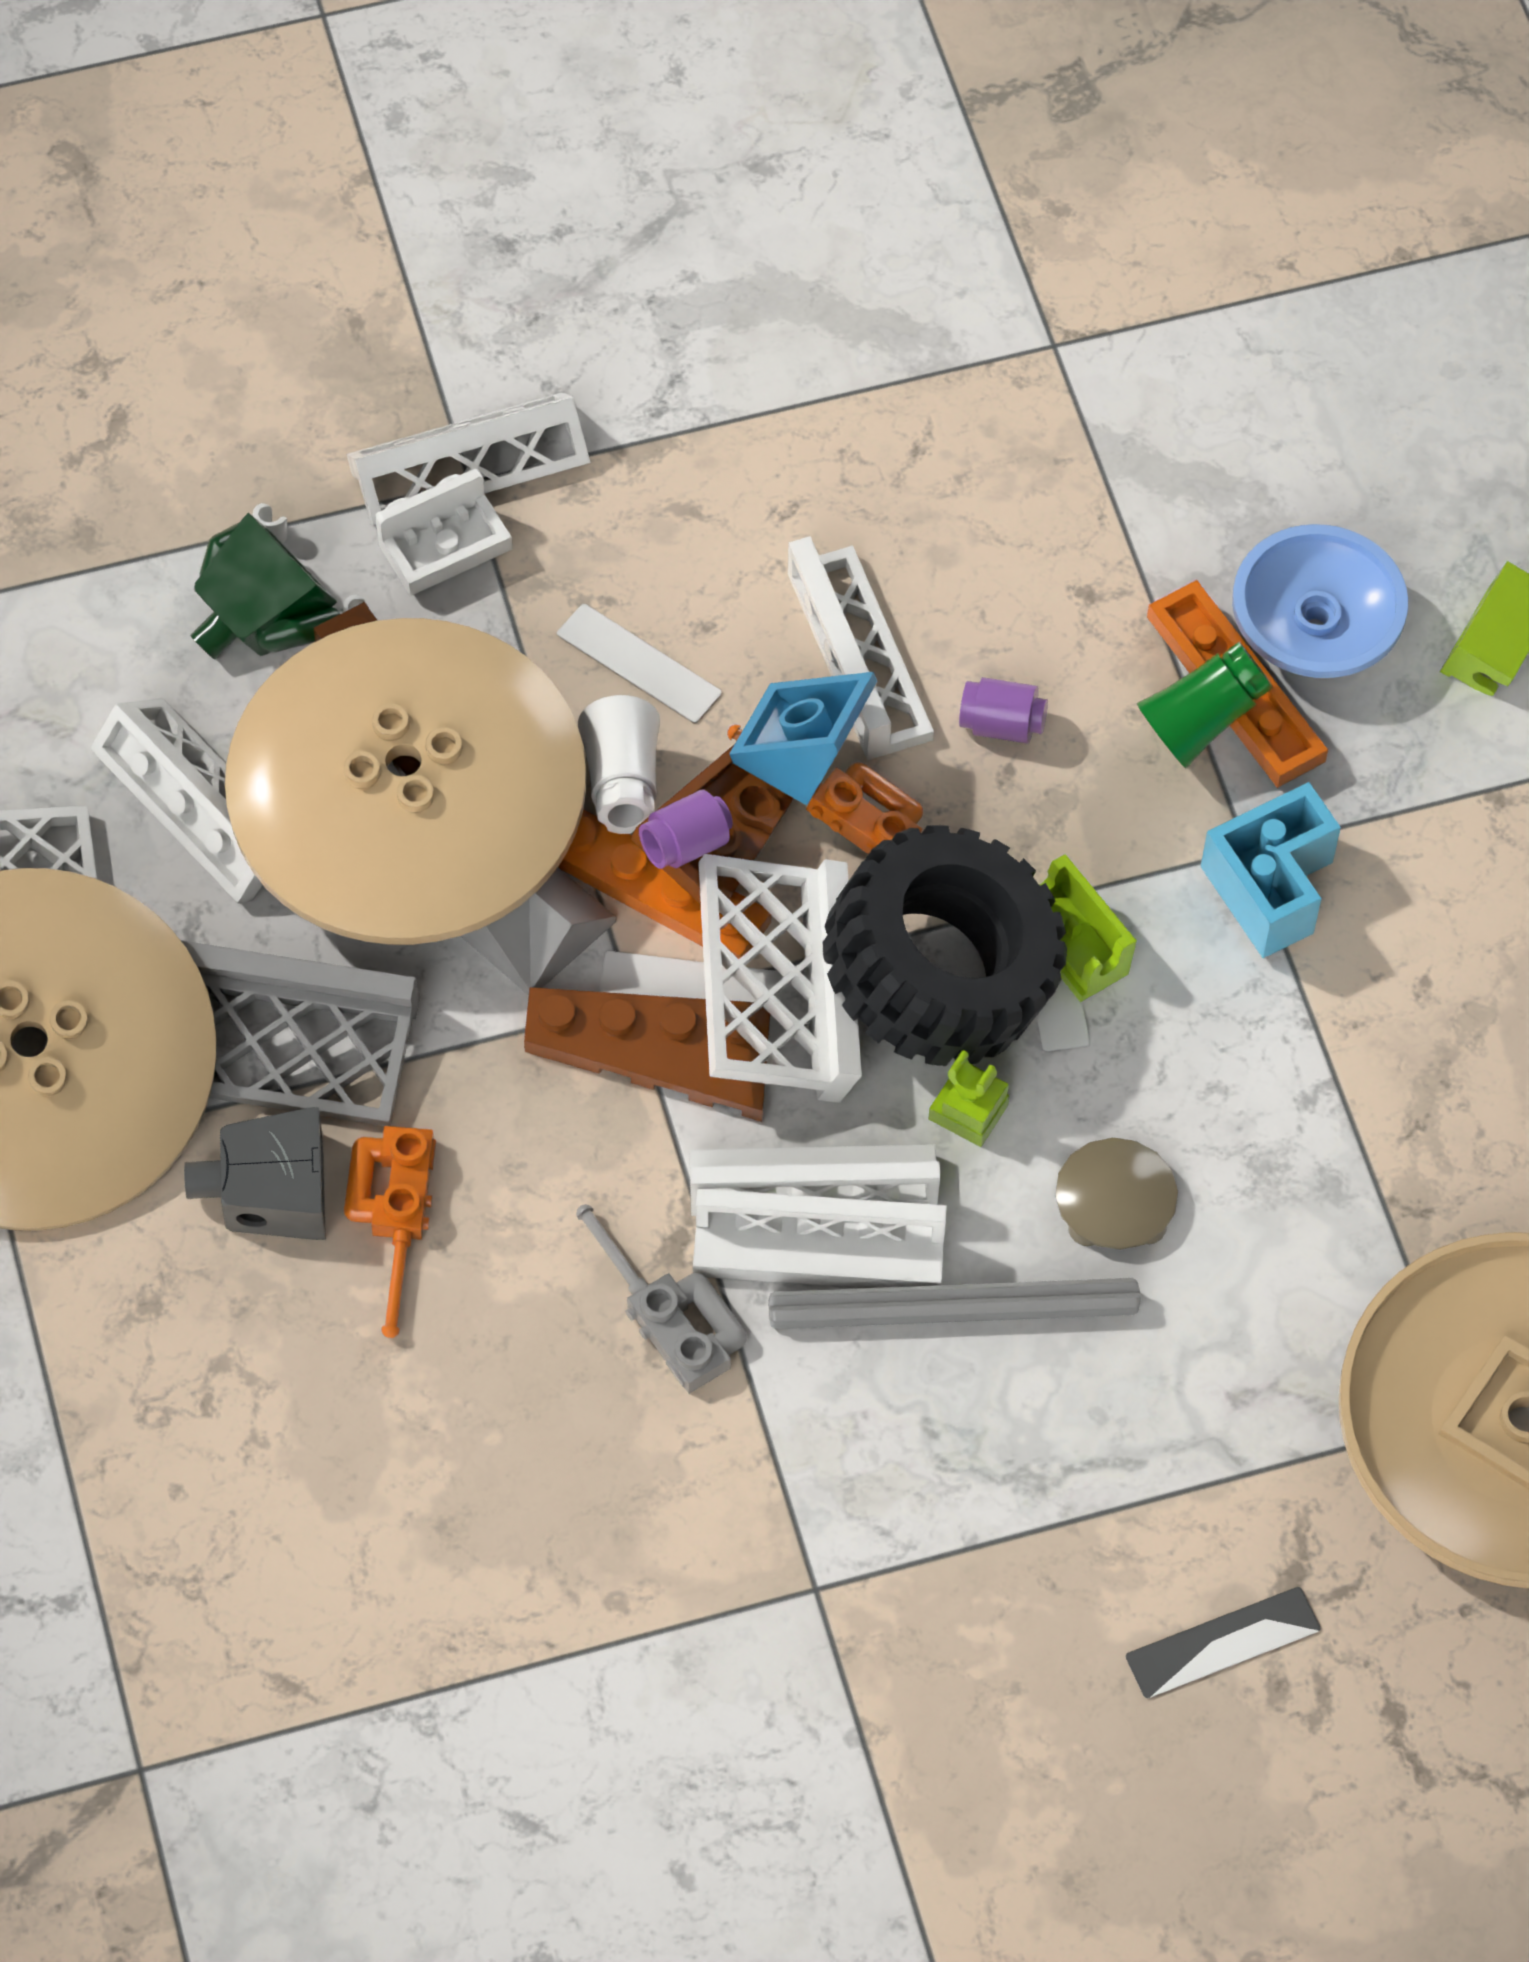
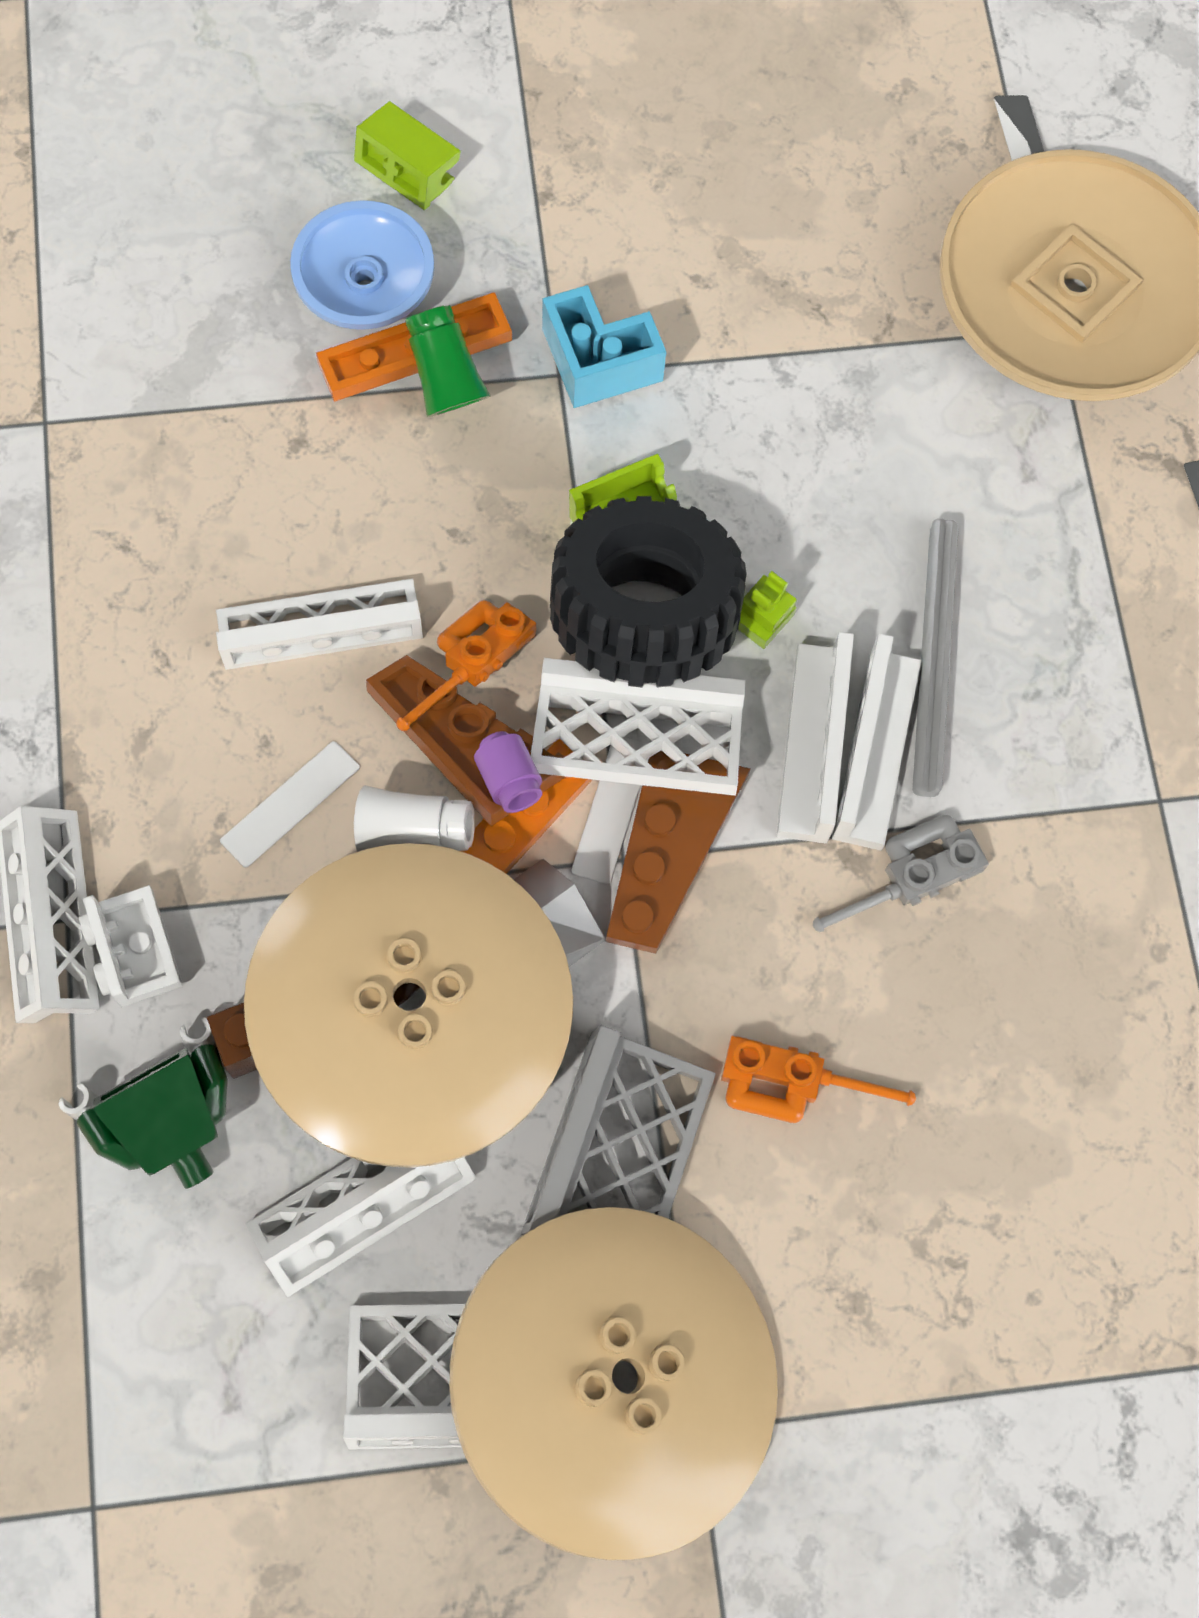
camera: 85 degrees left, 10 degrees up
dark grey torso [184,1107,326,1240] -> none
dark azure slope [729,672,878,806] -> none
medium lavender brick [959,677,1048,744] -> none
dark tan dish [1055,1137,1178,1250] -> none

